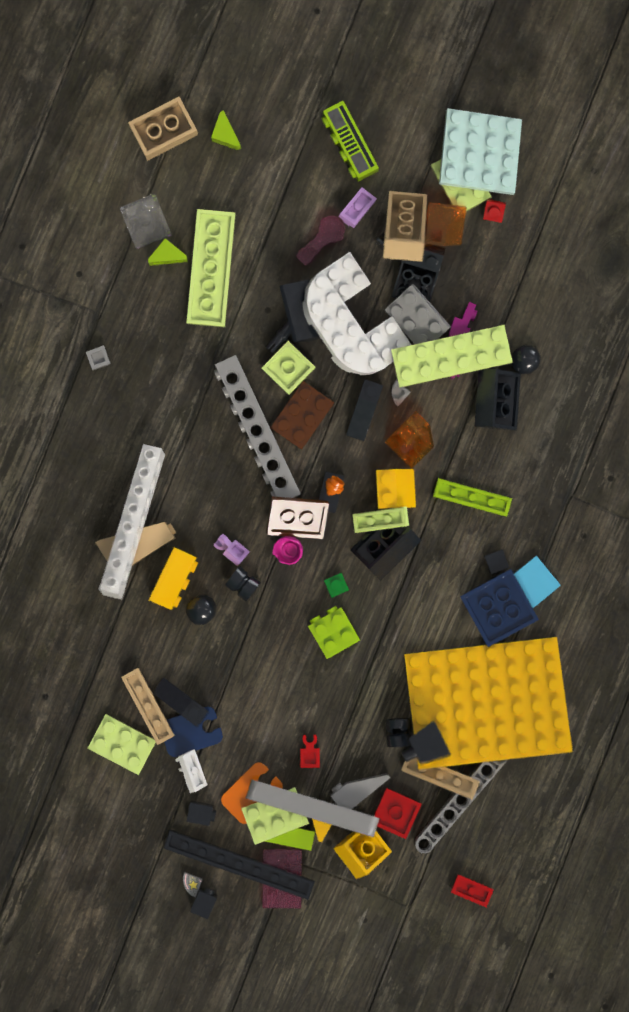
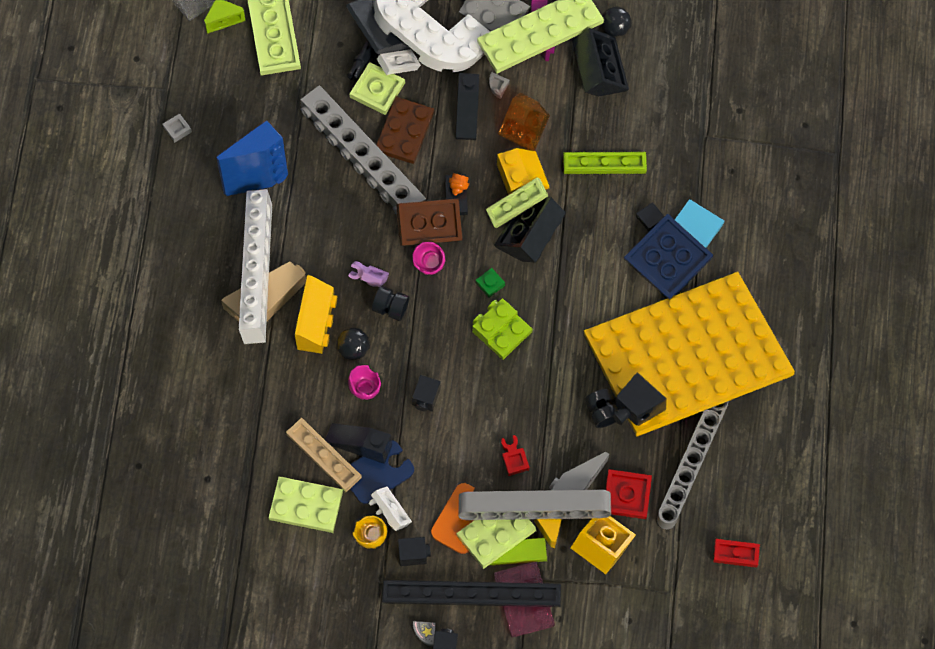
camera: 15 degrees left, 20 degrees down
tan plate [401,758,480,800] -> none
none -> blue slope [216,121,288,196]
none -> dark pink hair [348,365,381,400]
none -> yellow hair [352,515,387,549]
none -> white plate [377,49,421,75]
none -> black brick [412,375,441,412]

